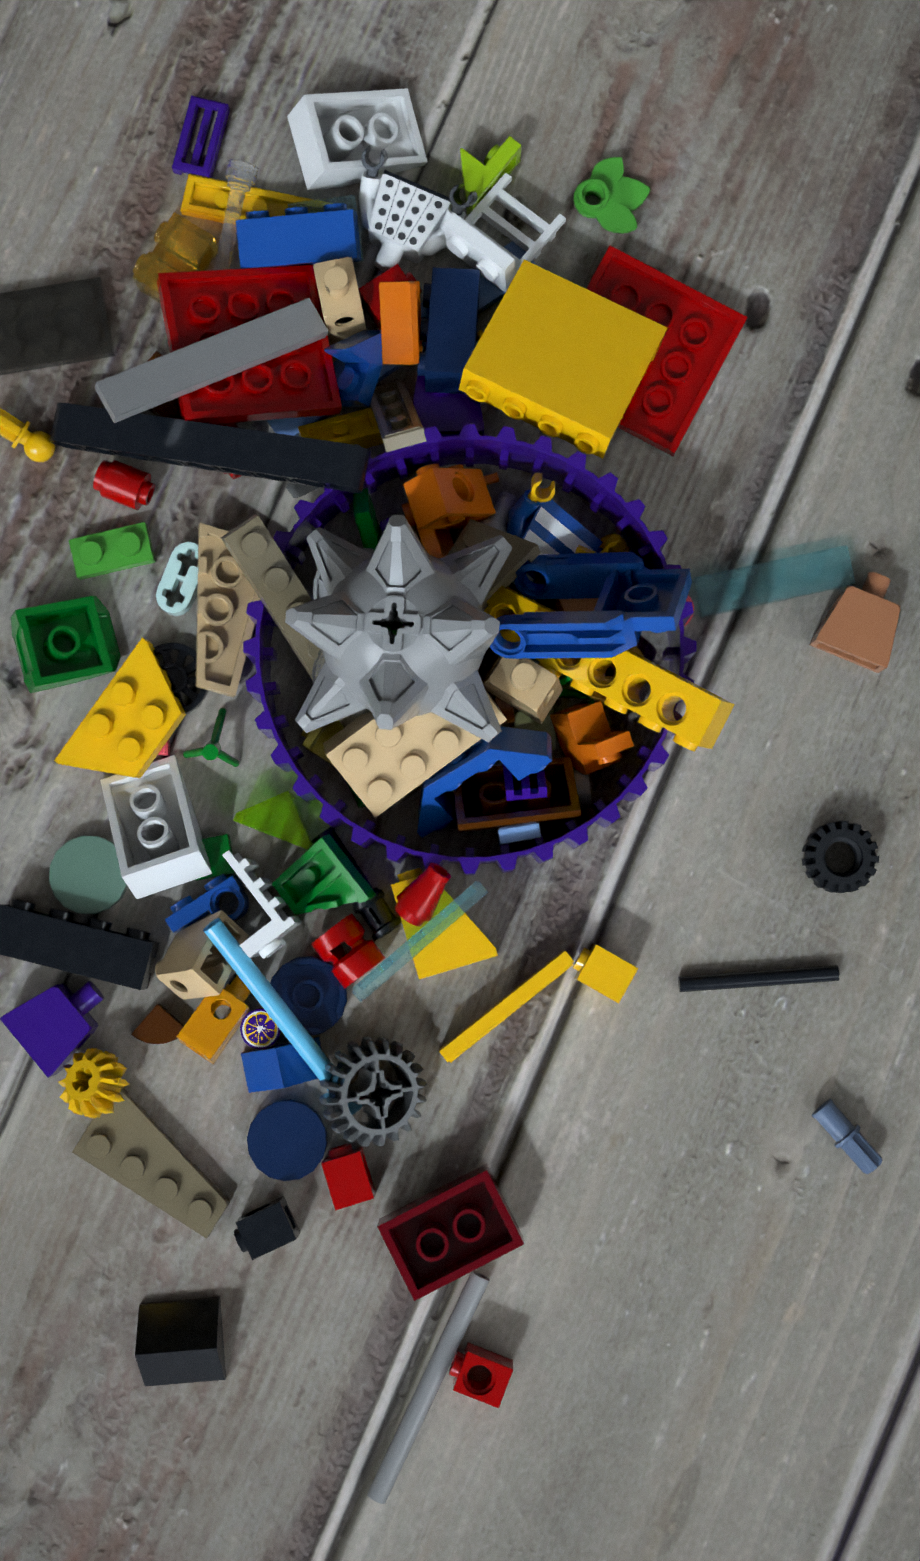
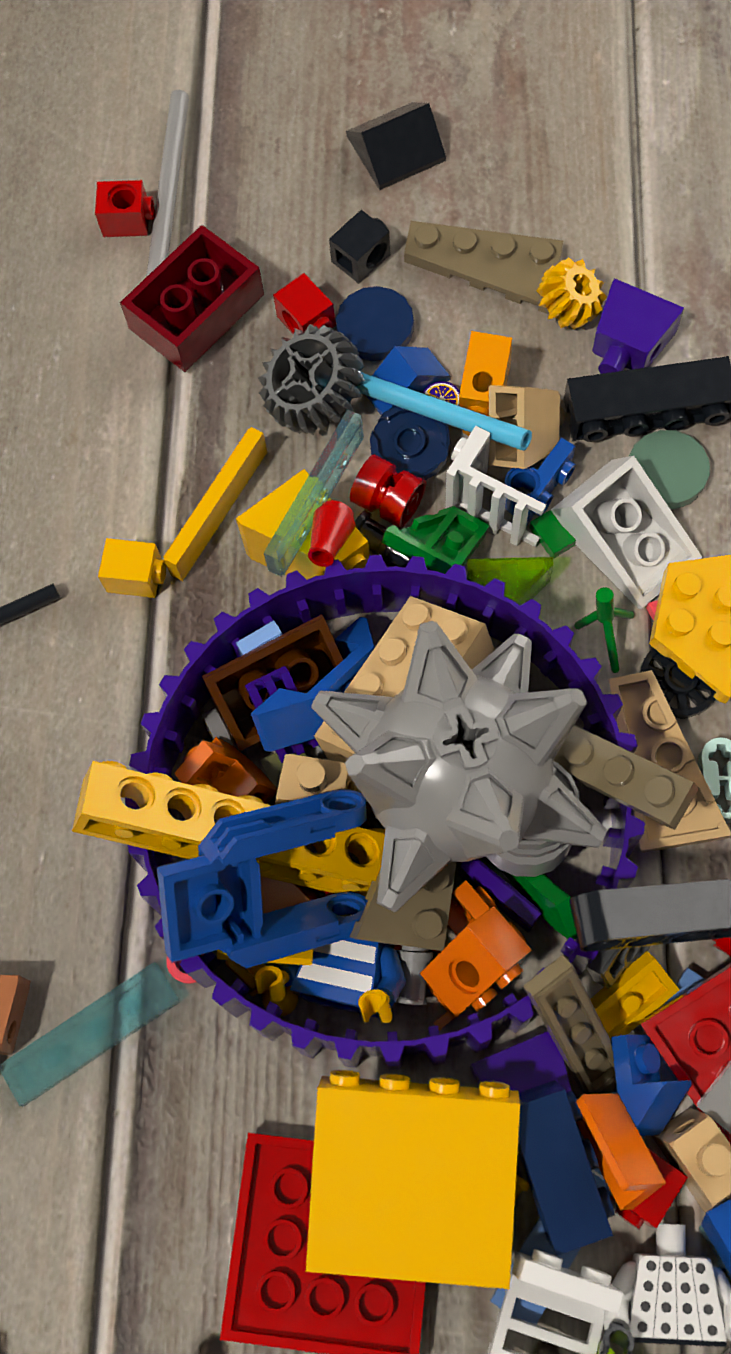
camera: 160 degrees right, 15 degrees down
reddish brown tile [131,1003,184,1044] -> none

